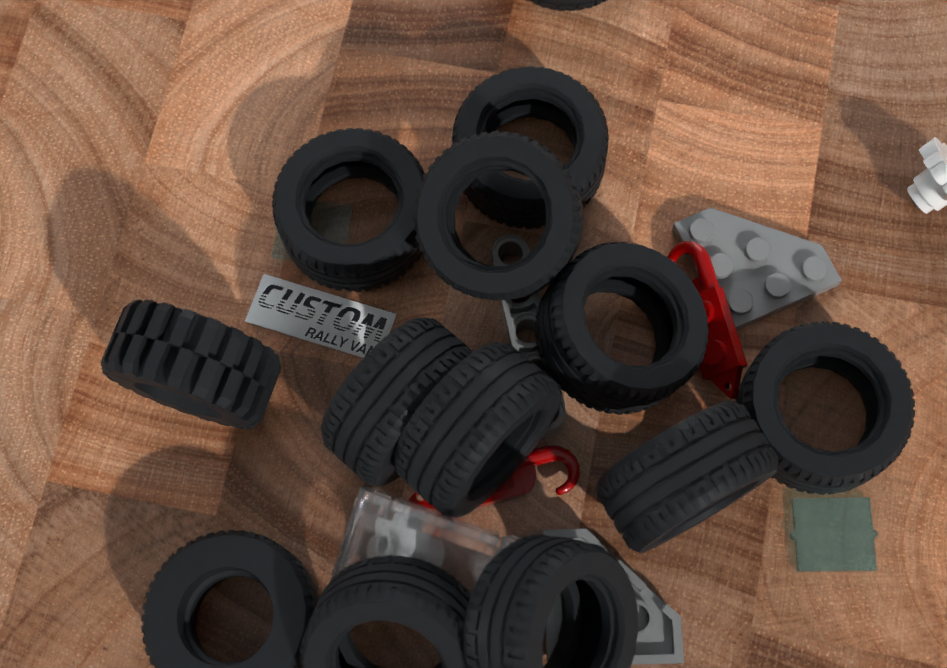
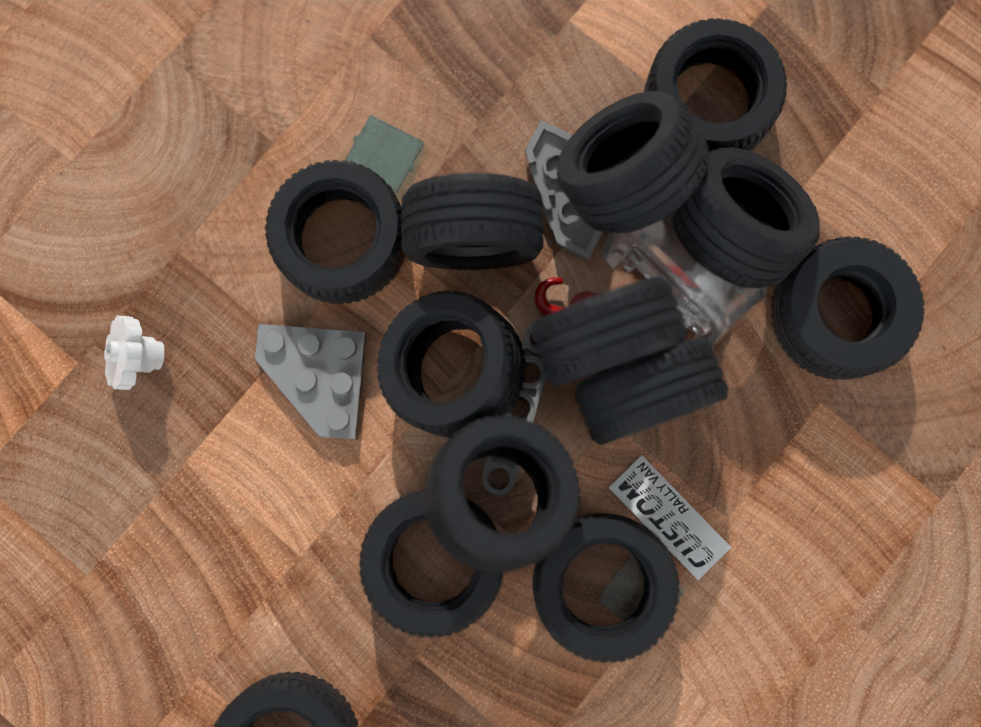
camera: 155 degrees left, 10 degrees up
black tyre [101,299,281,430] -> none
red plate [667,241,748,399] -> none

